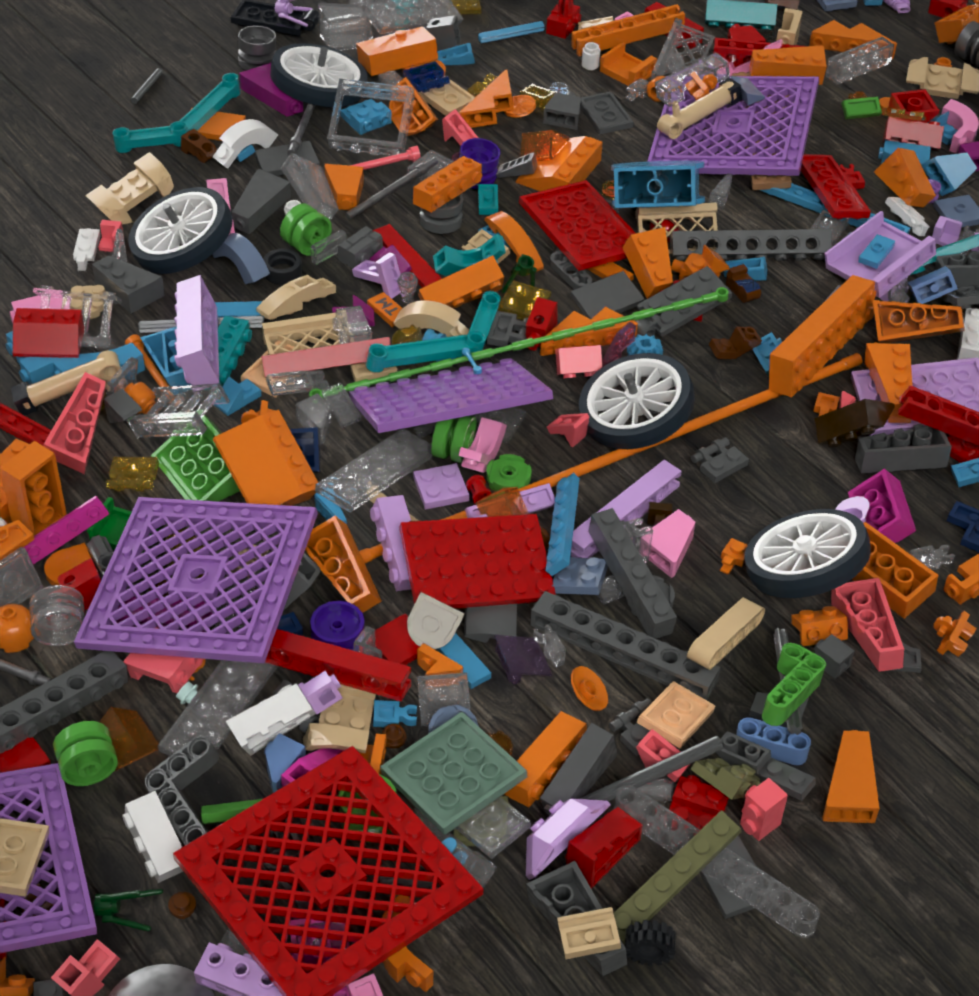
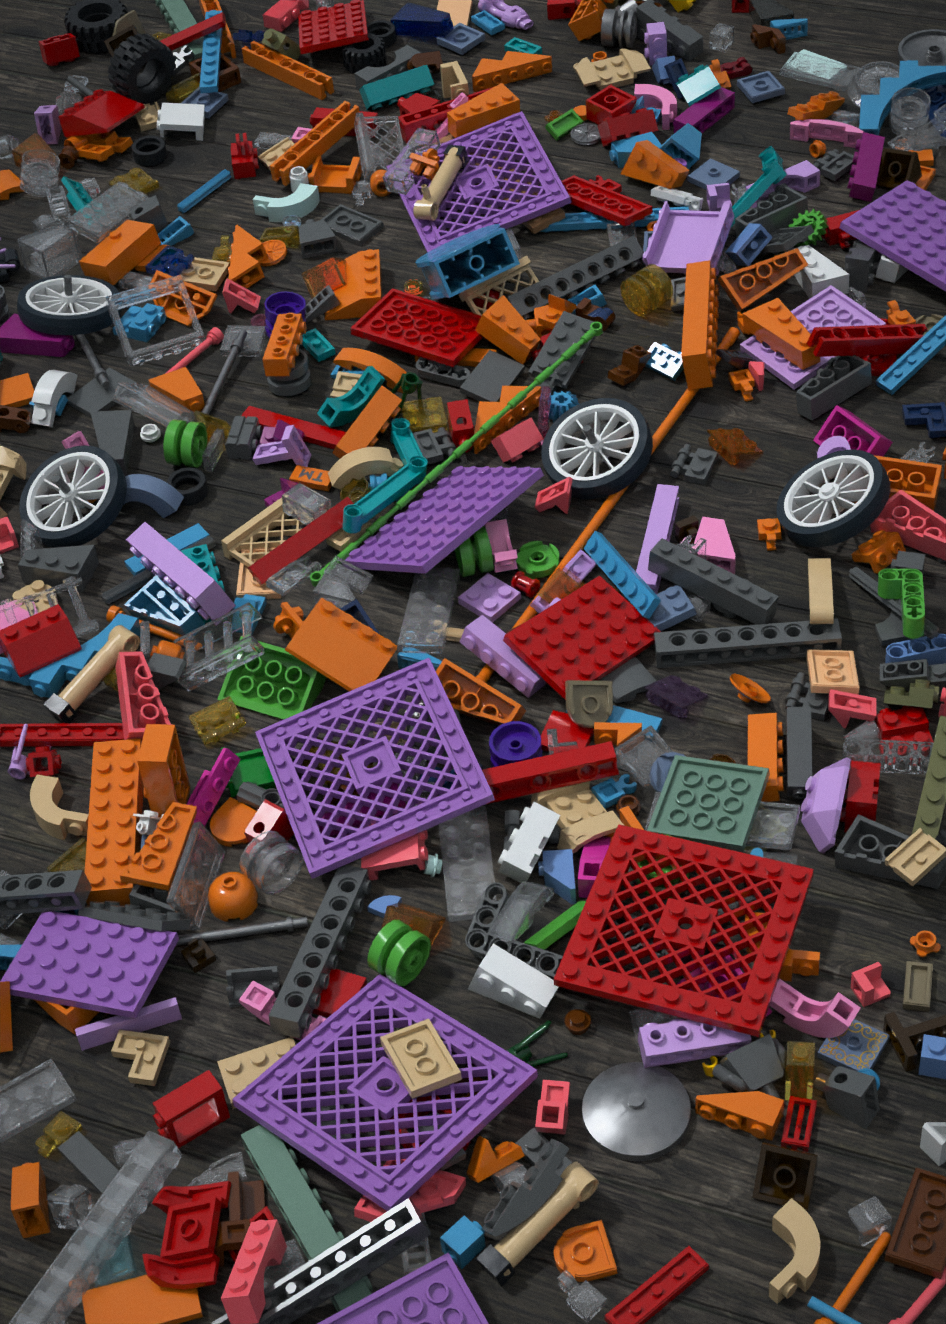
camera: 25 degrees left, 0 degrees up
tan slope [256,275,336,320] -> none
lavender brick [298,671,342,714] -> none
clear cone [397,272,418,303] -> none
dark azure hinge [462,347,482,374] -> none
clear plate [533,624,566,667] -> none
dark grey axle [579,736,723,801] -> none
sand blue slope [730,76,765,105] -> none
dark brown slope [815,399,895,447] -> none
clear brick [826,36,894,85] -> none
dark azure plate [858,234,895,269] -> none
clear yellow piece [882,107,926,121] -> none
none -> clear yellow slope [194,410,231,446]
none -> light aqua arch [253,183,320,222]
none -> clear plate [254,132,292,149]
none -> medium blue tile [367,895,402,921]
none -> clear slope [490,881,554,942]
none -> teal plate [504,37,542,55]
none -> flat silver wheel [570,123,601,145]
none -> clear yellow wheel [620,264,673,317]
none -> clear orange hinge [707,428,763,465]
none -> black slope [716,349,757,370]

